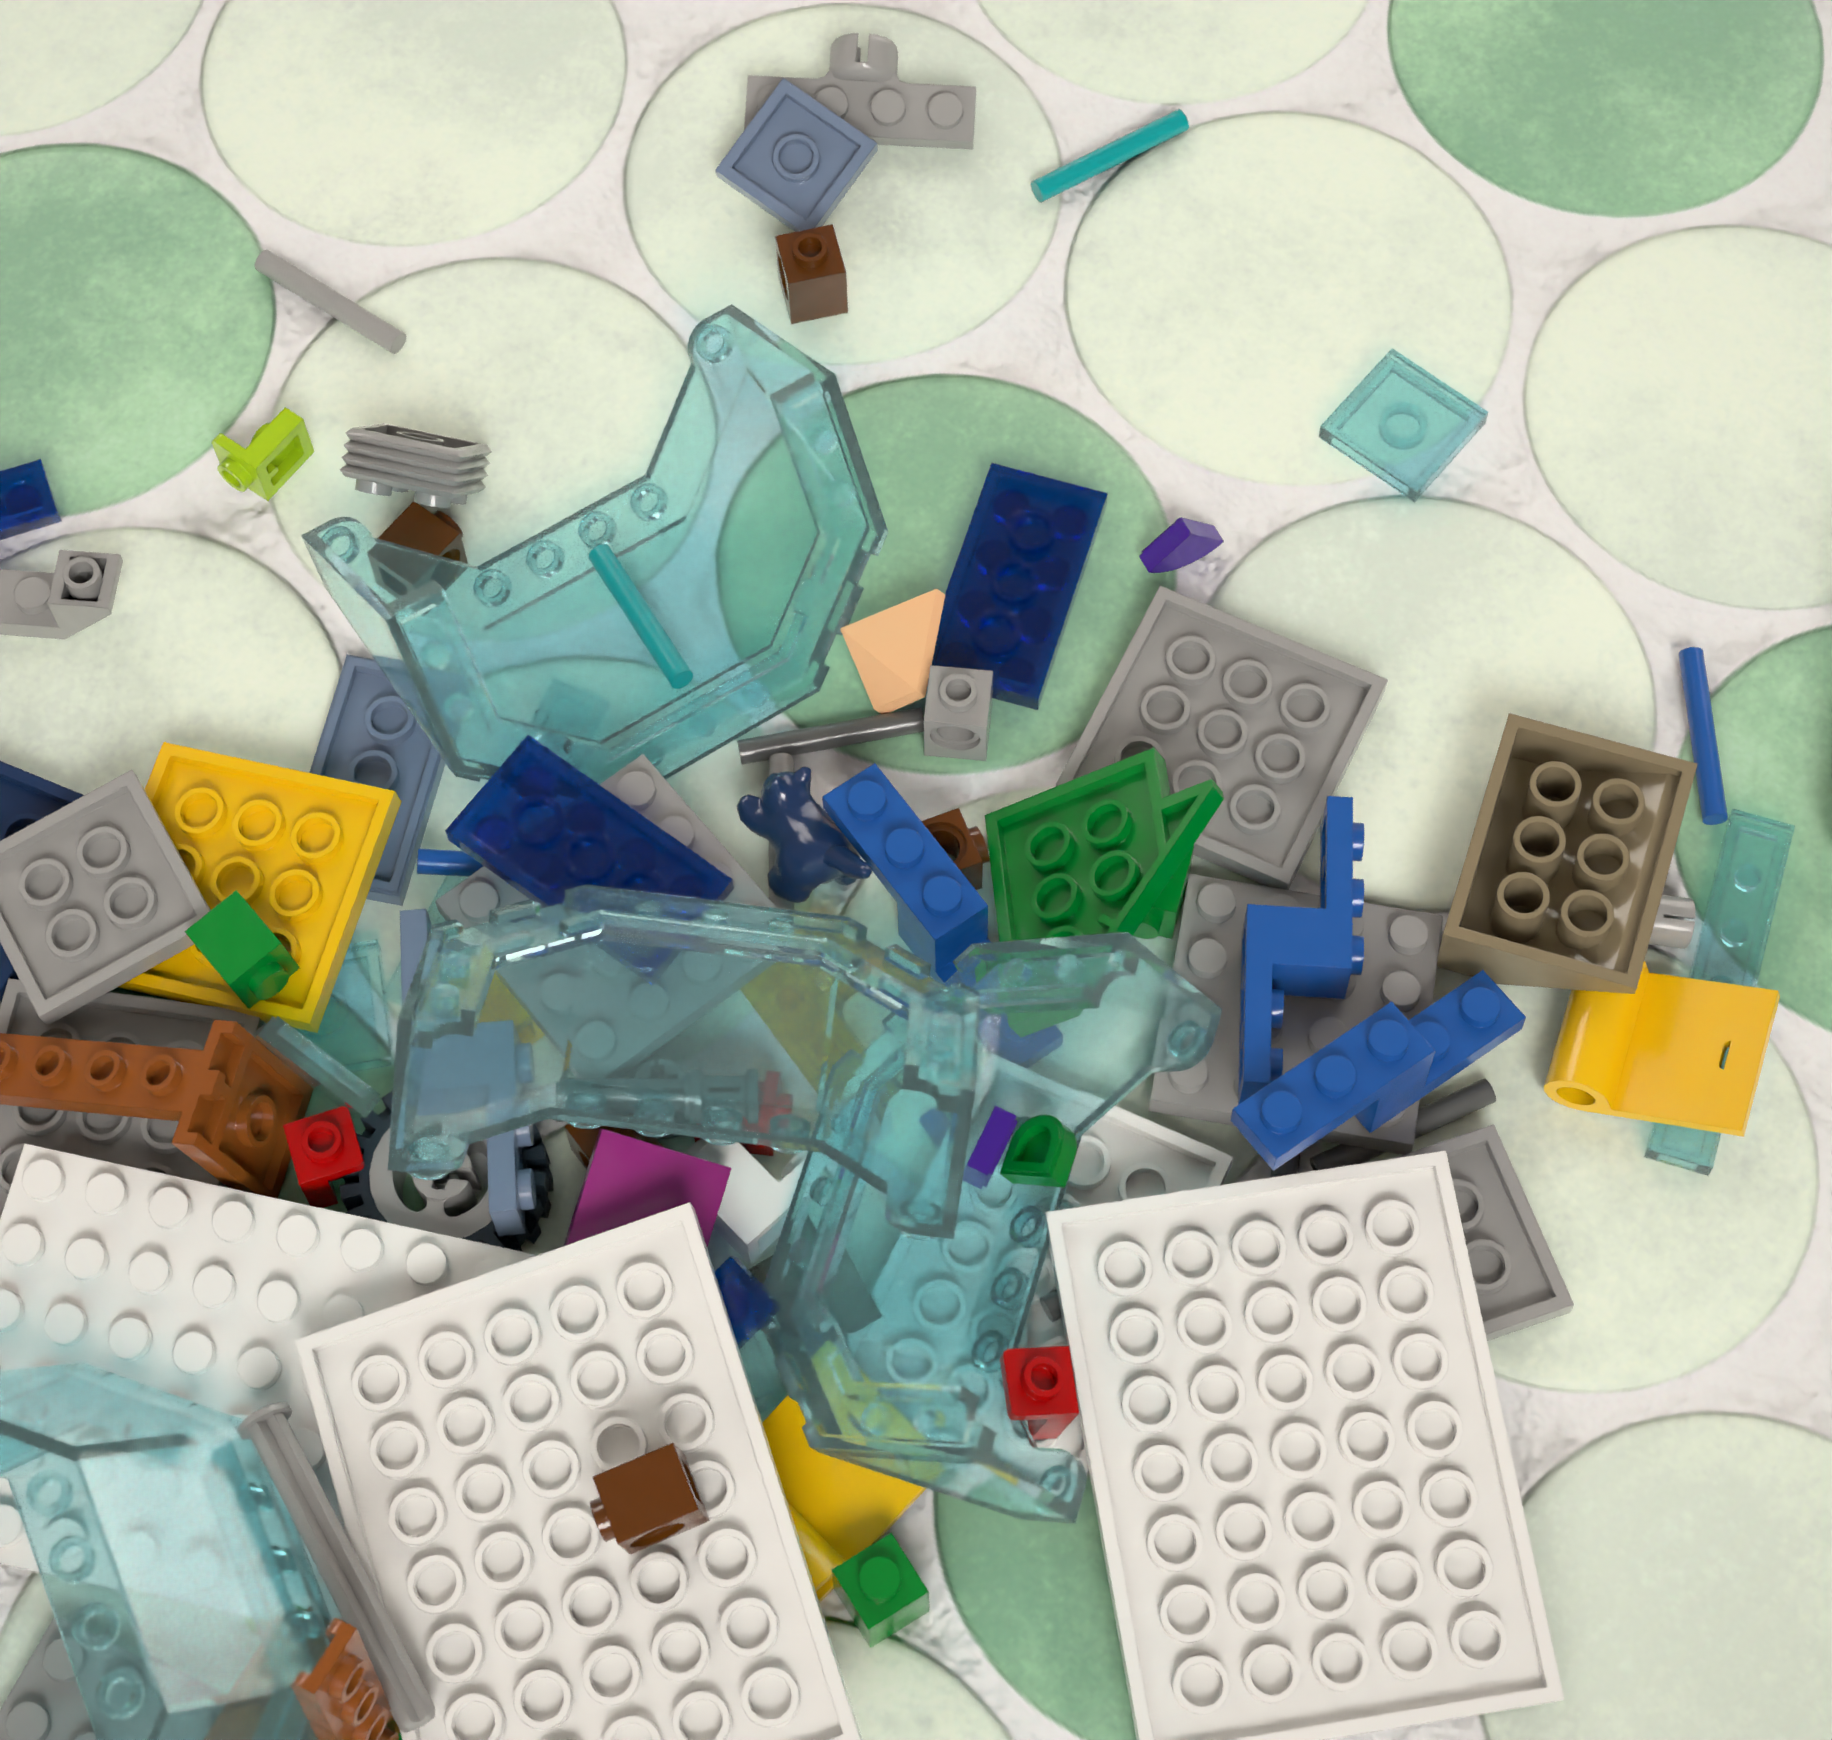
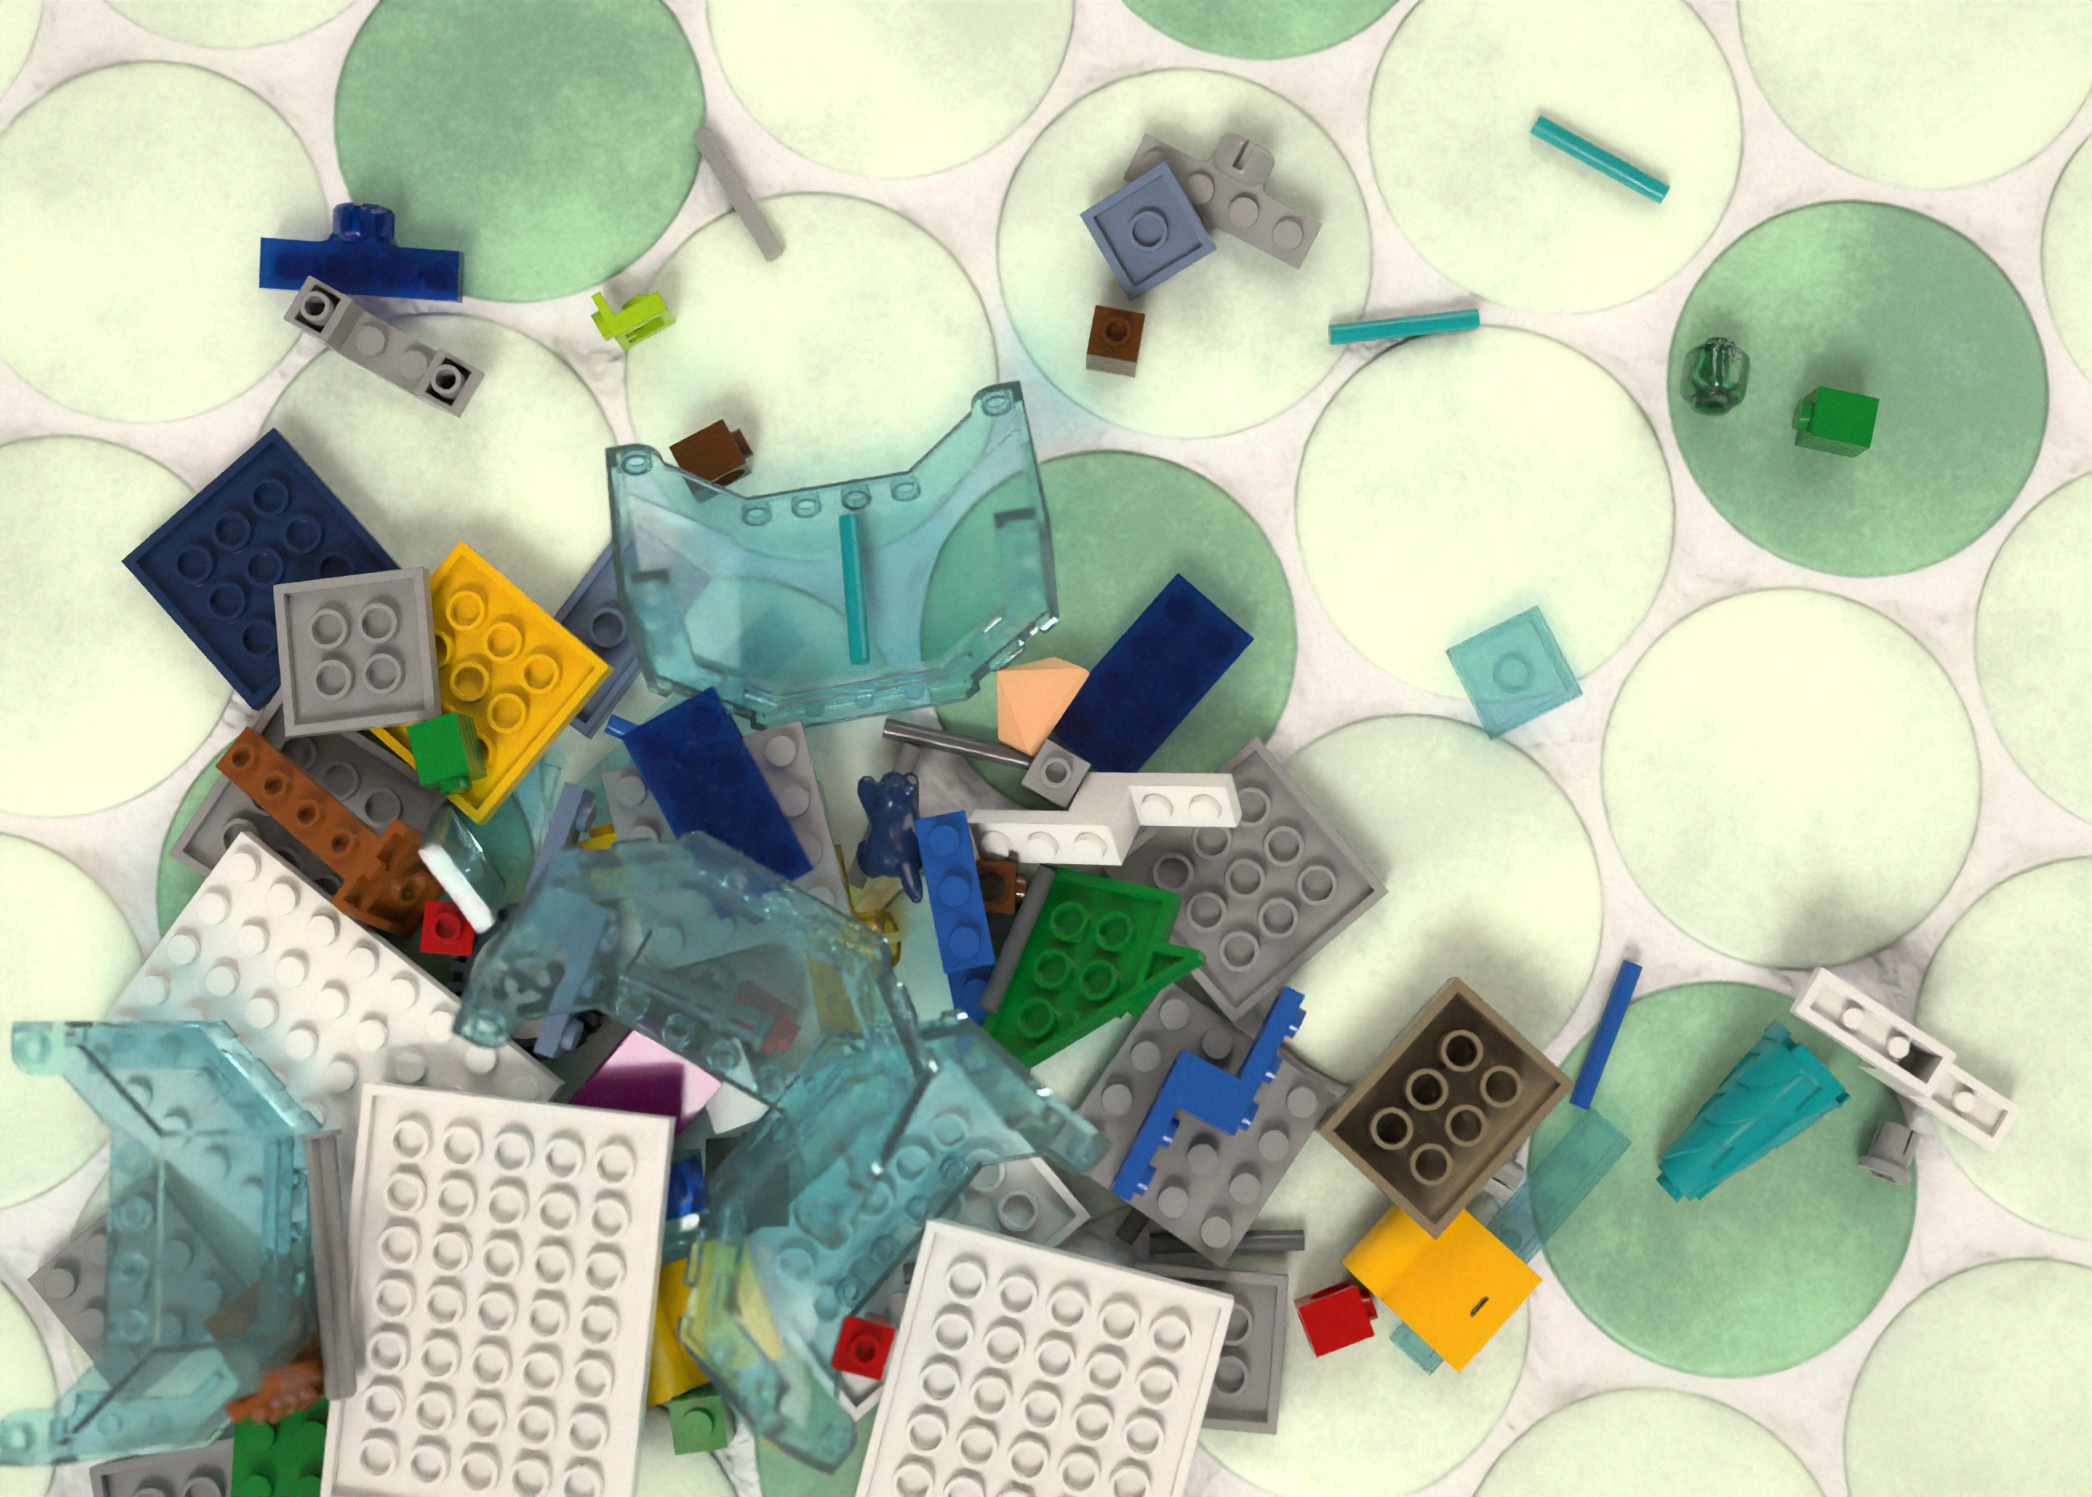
camera: 25 degrees right, 20 degrees up
light grey brick [339,424,492,508] -> none
reddish brown brick [590,1443,710,1555] -> none
dark purple tile [961,1105,1018,1190] -> none
green tile [999,1114,1077,1188] -> none
dark purple tile [1139,517,1224,573] -> none
blue bracket [1230,970,1526,1171] -> none
none -> white bracket [968,772,1242,865]
none -> dark grey piece [977,865,1057,1015]
none -> red brick [1293,1279,1378,1358]
none -> clear green head [1679,337,1751,416]
none -> green brick [1792,386,1879,458]

